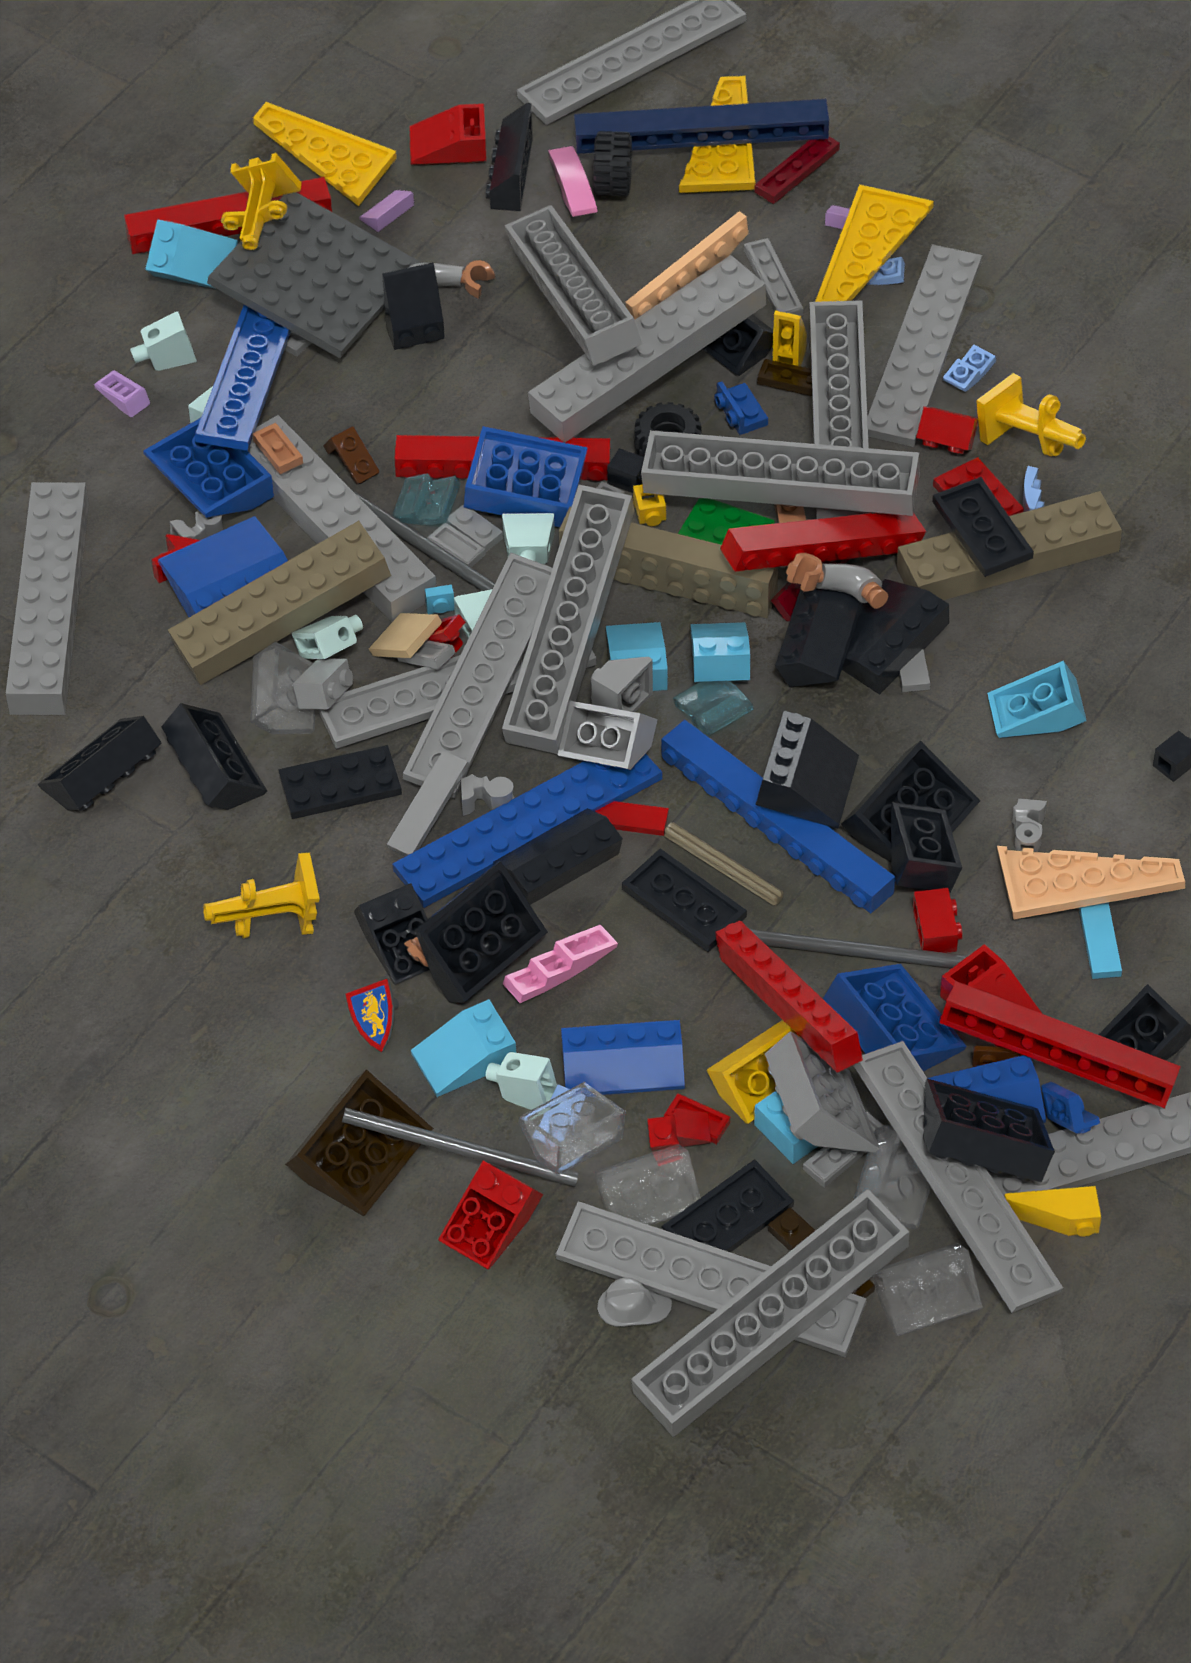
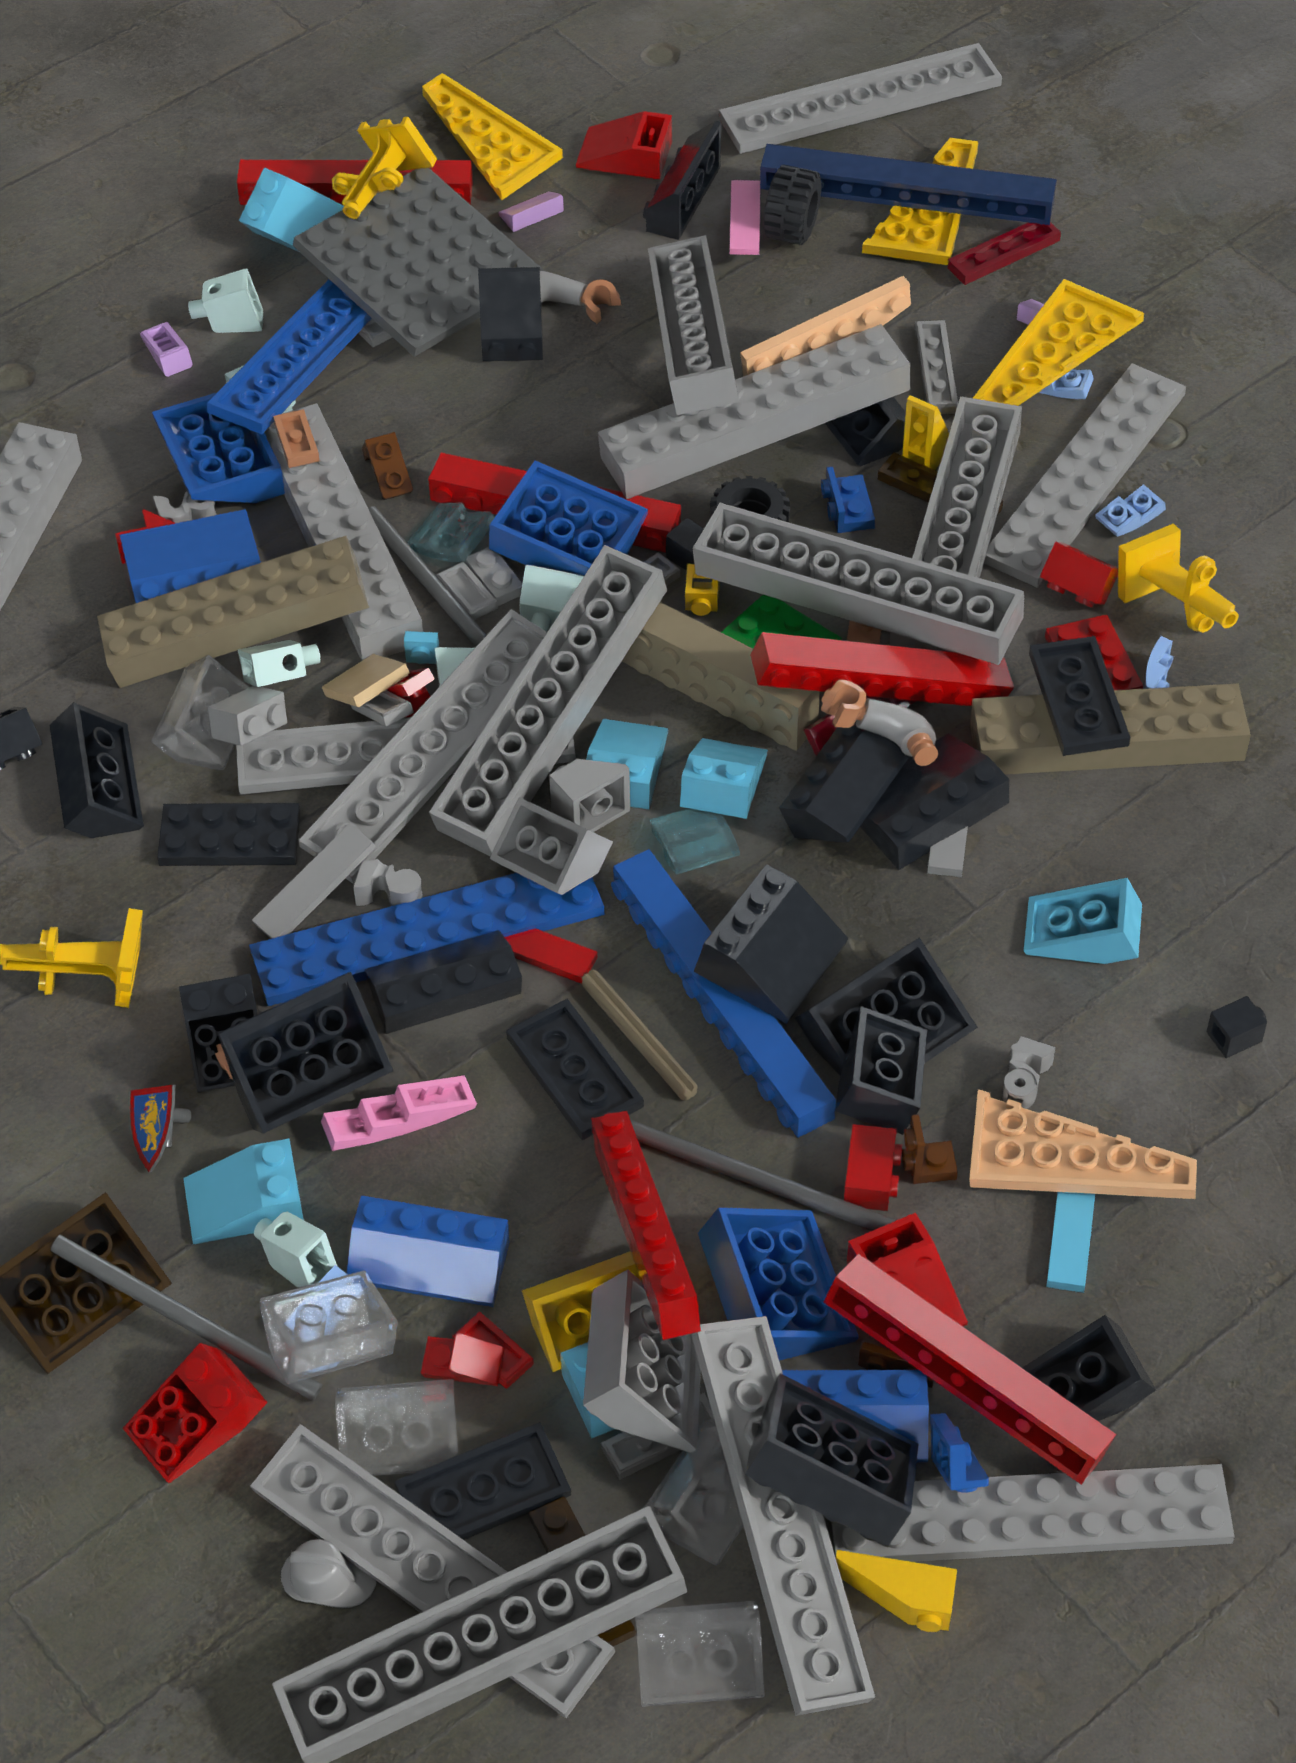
camera: 15 degrees right, 0 degrees up
none -> reddish brown bracket [902,1114,958,1184]

